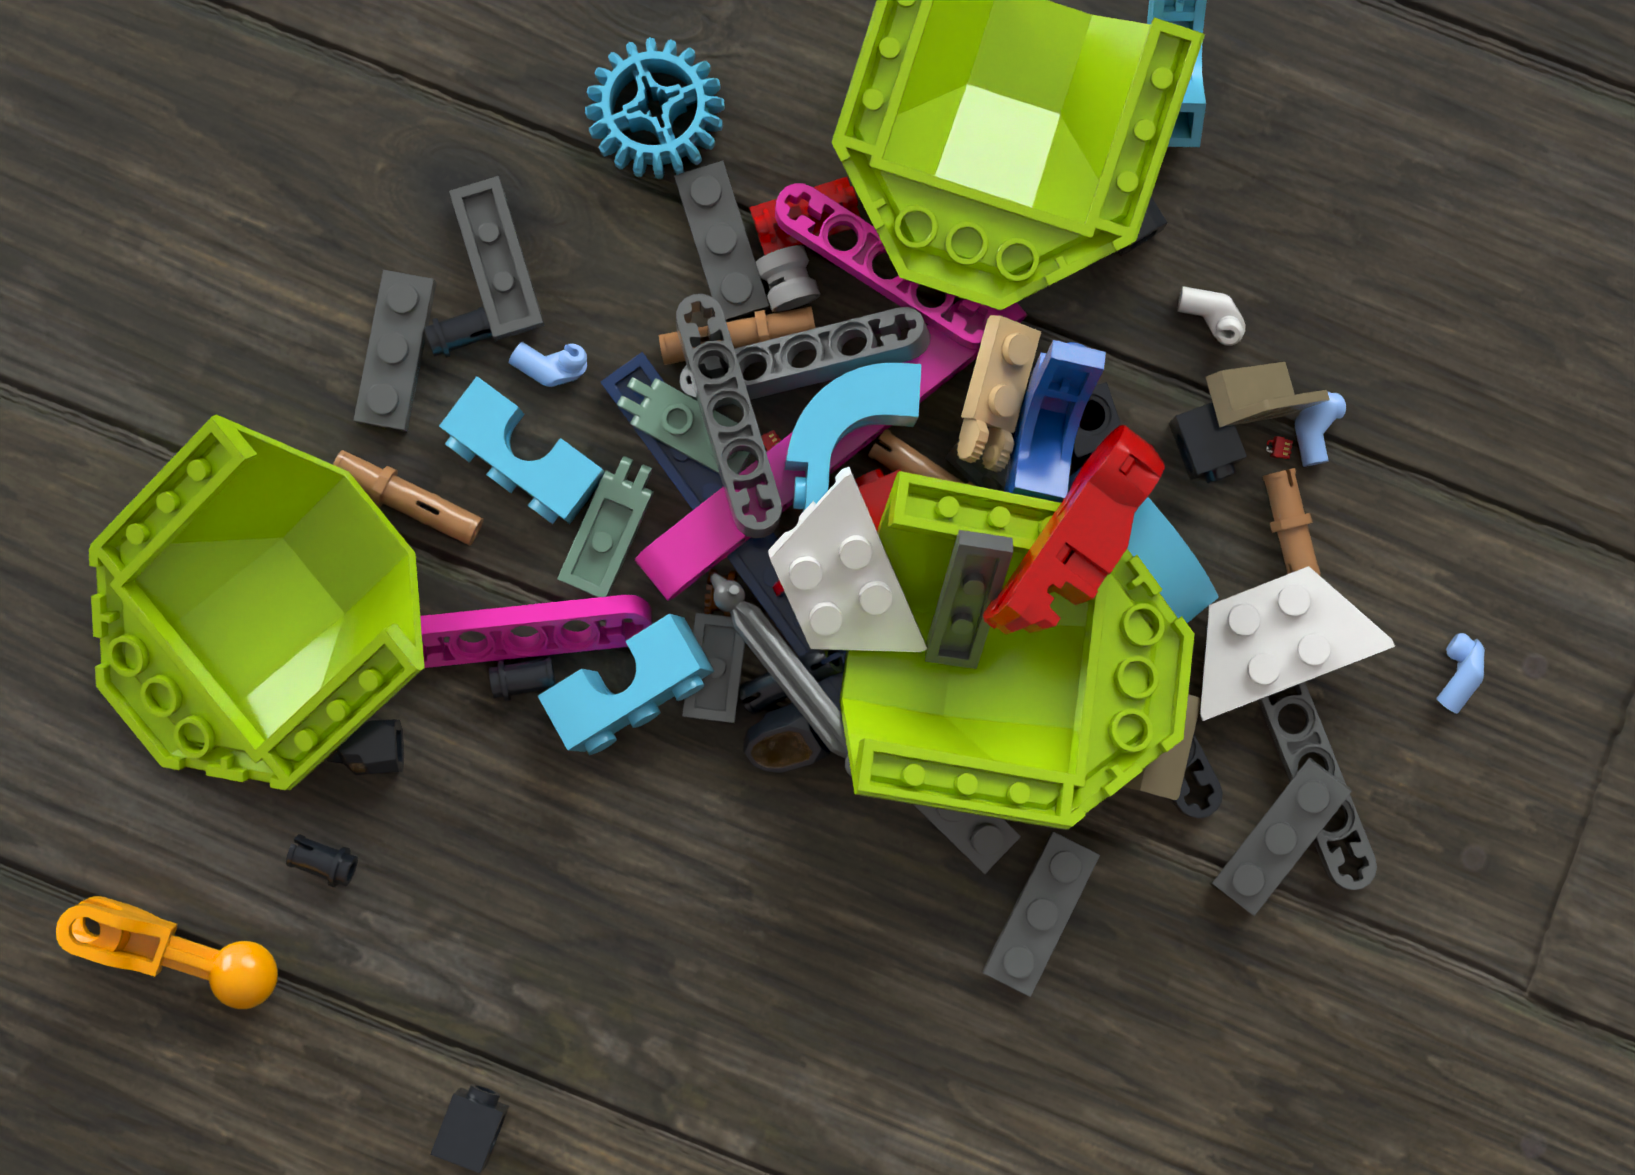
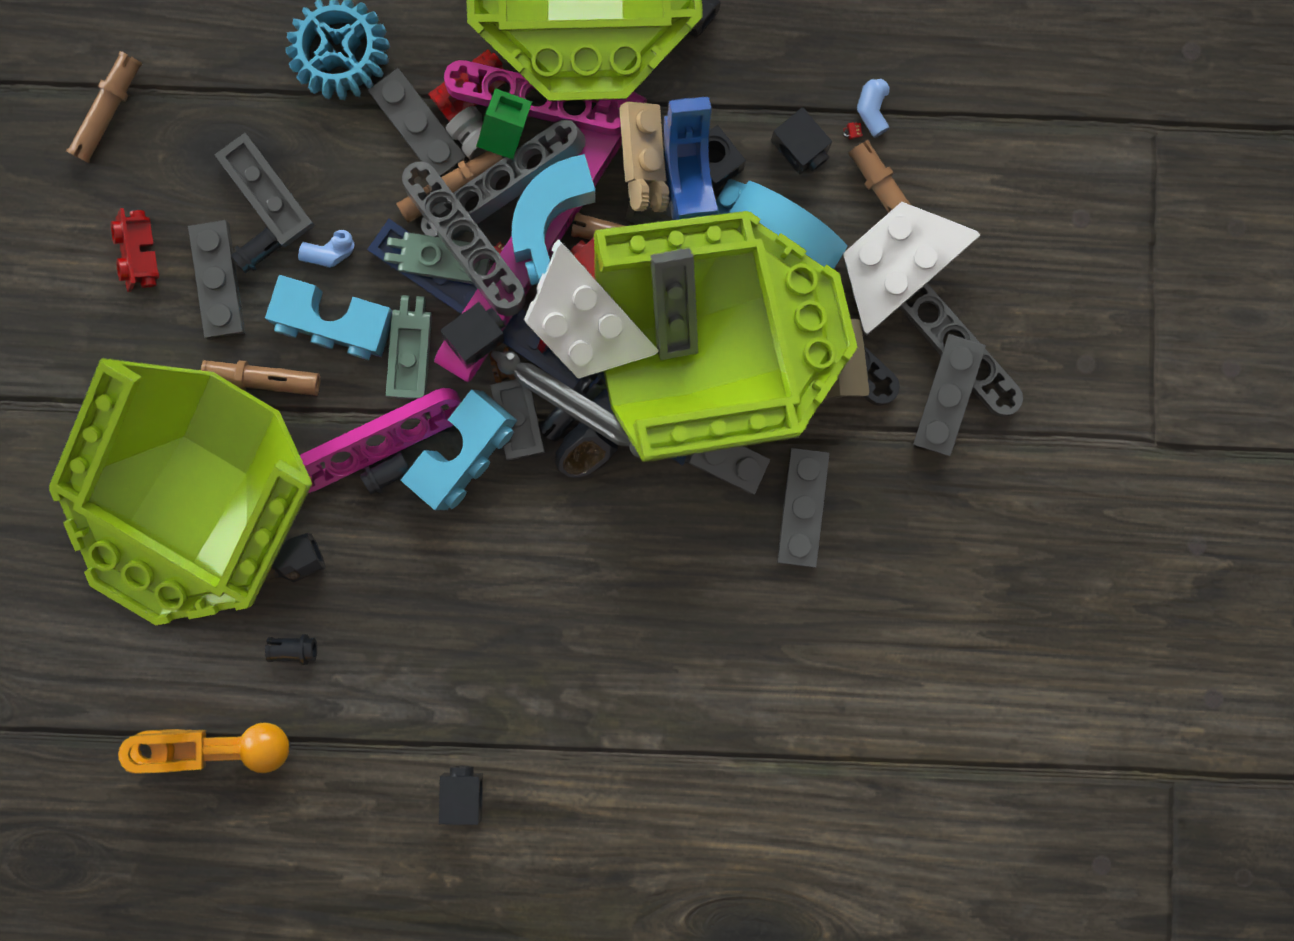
camera: 20 degrees left, 0 degrees up
red piece [983,424,1165,635] -> none
white arm [1177,286,1246,346] -> none
dark tan panel [1206,362,1330,427] -> none
light blue arm [1436,633,1485,714] -> none
none -> medium nougat pin [66,51,142,163]
none -> red hinge [111,208,159,292]
none -> black brick [441,302,505,369]
none -> green brick [476,88,532,160]

